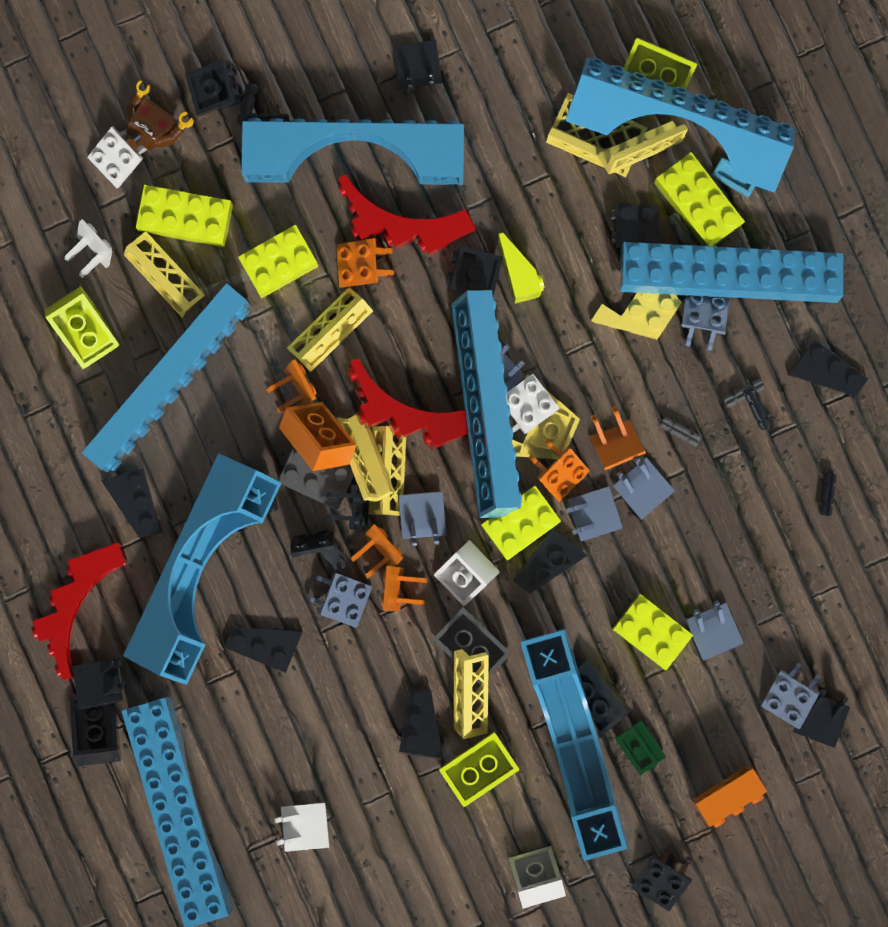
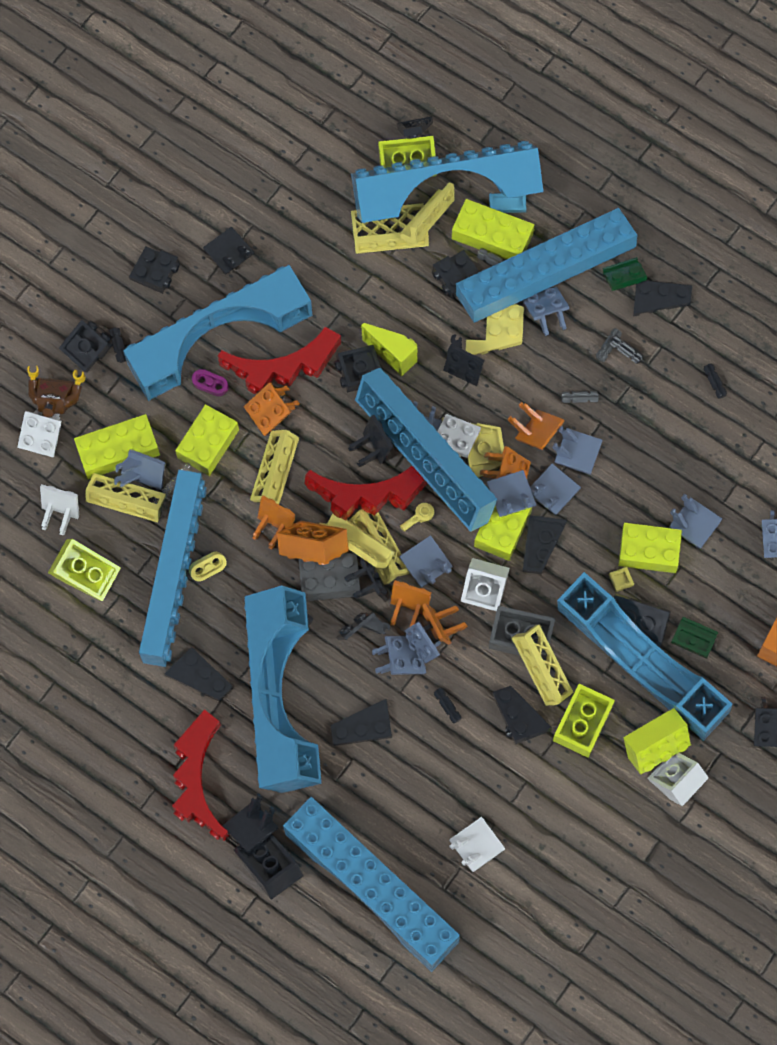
camera: 30 degrees left, 15 degrees down
none -> sand blue plate [114,449,165,490]
none -> black plate [129,246,180,294]
none -> light yellow plate [189,552,226,581]
none -> magenta plate [192,369,228,396]
none -> black plate [348,415,393,467]
none -> black wing [397,116,433,139]
none -> light yellow plate [400,503,434,532]
none -> sand blue plate [404,622,442,663]
none -> black axle [434,687,462,724]
none -> black plate [443,334,485,386]
none -> sand blue plate [487,470,536,517]
none -> dark green plate [602,257,647,291]
none -> light yellow tile [609,567,634,592]
none -> neon yellow brick [623,708,691,775]

